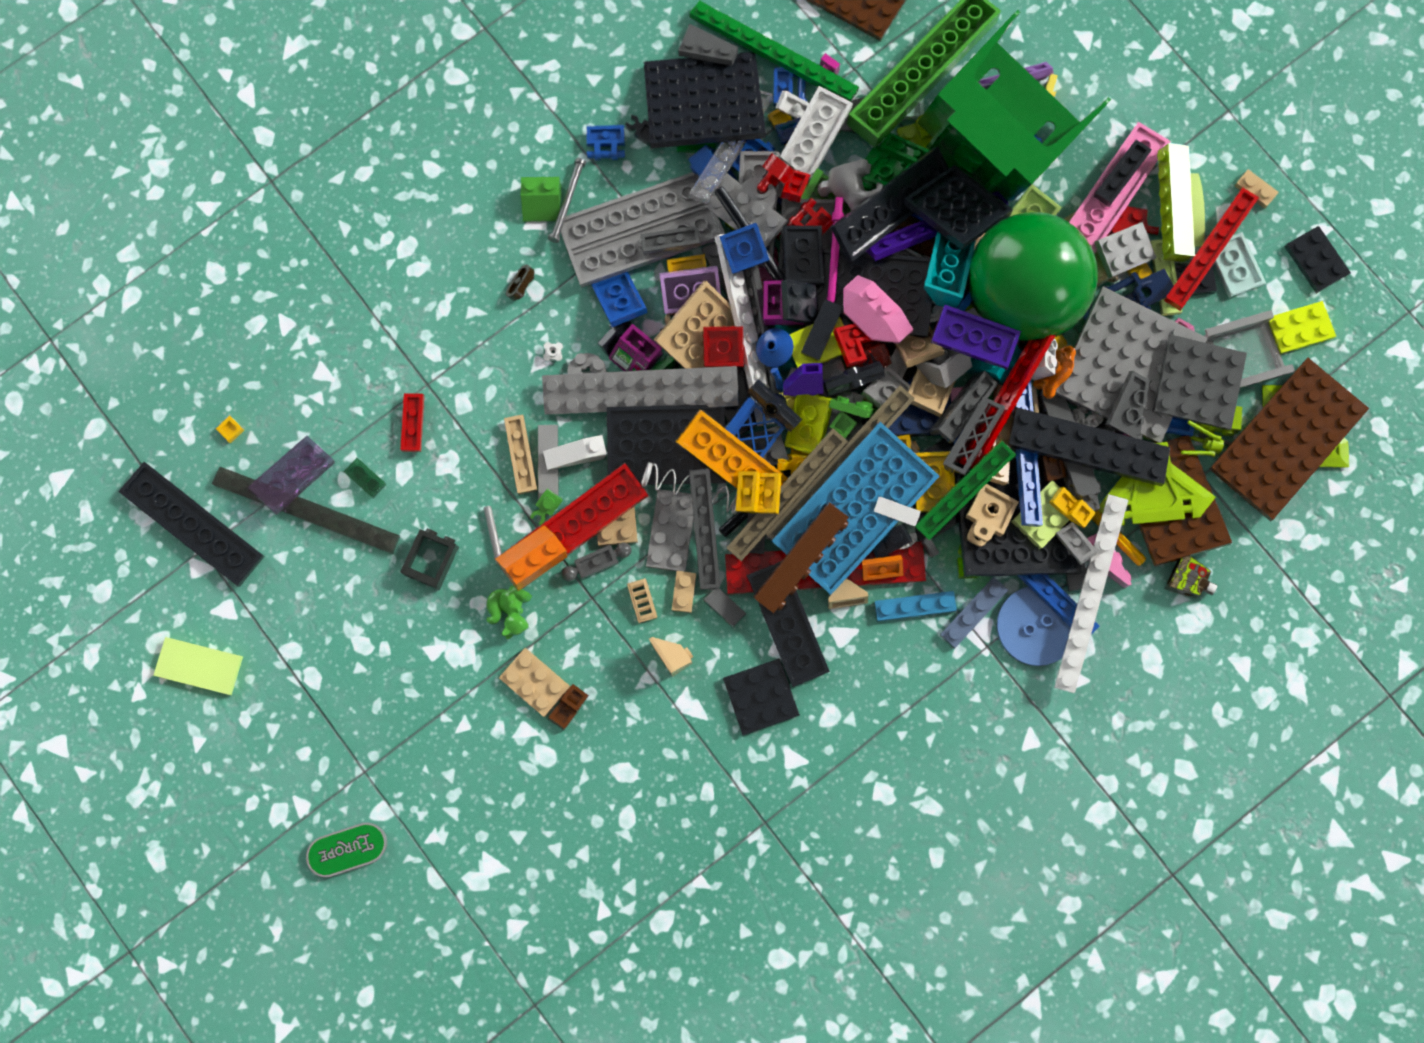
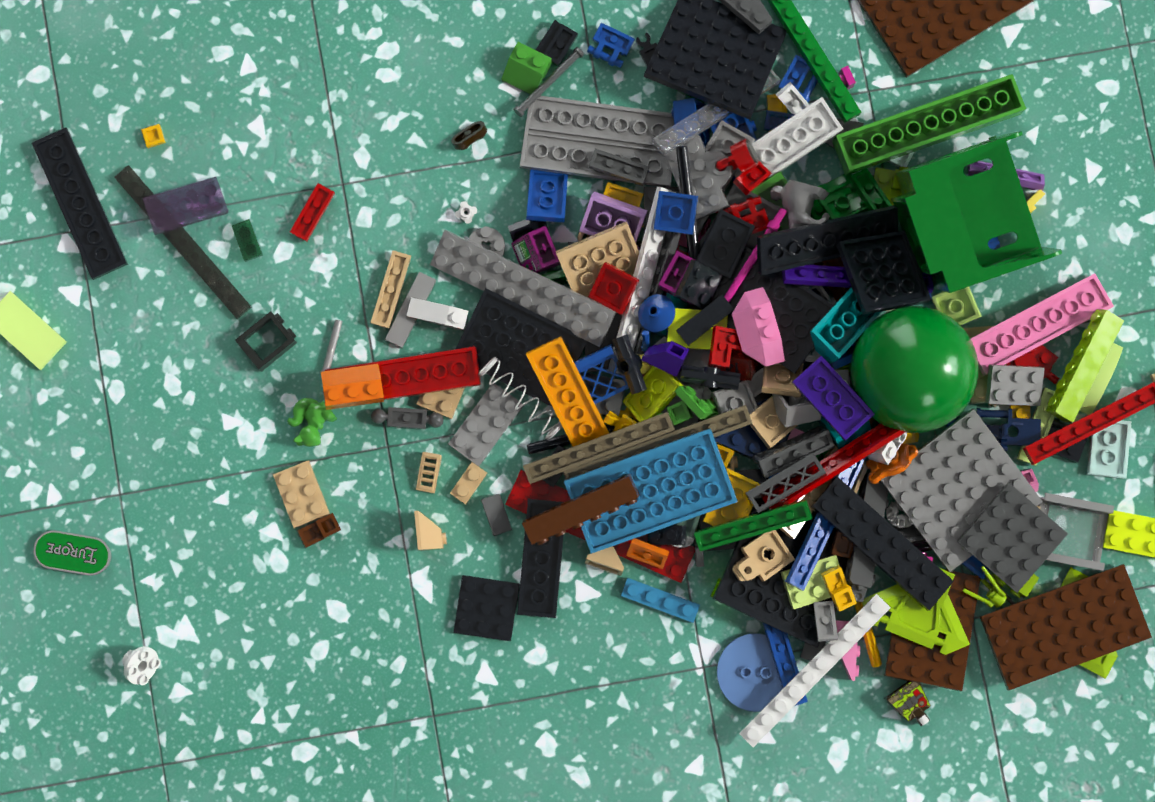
camera: 25 degrees right, 5 degrees up
bright green plate [530,488,563,525] -> none
dark grey plate [689,469,720,589] -> none
yellow slope [736,471,782,514] -> none
white sticker [874,497,920,526] -> none
sand blue plate [940,577,1008,649] -> none
black plate [1093,139,1152,207] -> none
dark grey wing [1105,371,1149,440] -> none
none -> white plate [122,646,161,685]
none -> black plate [536,20,578,67]

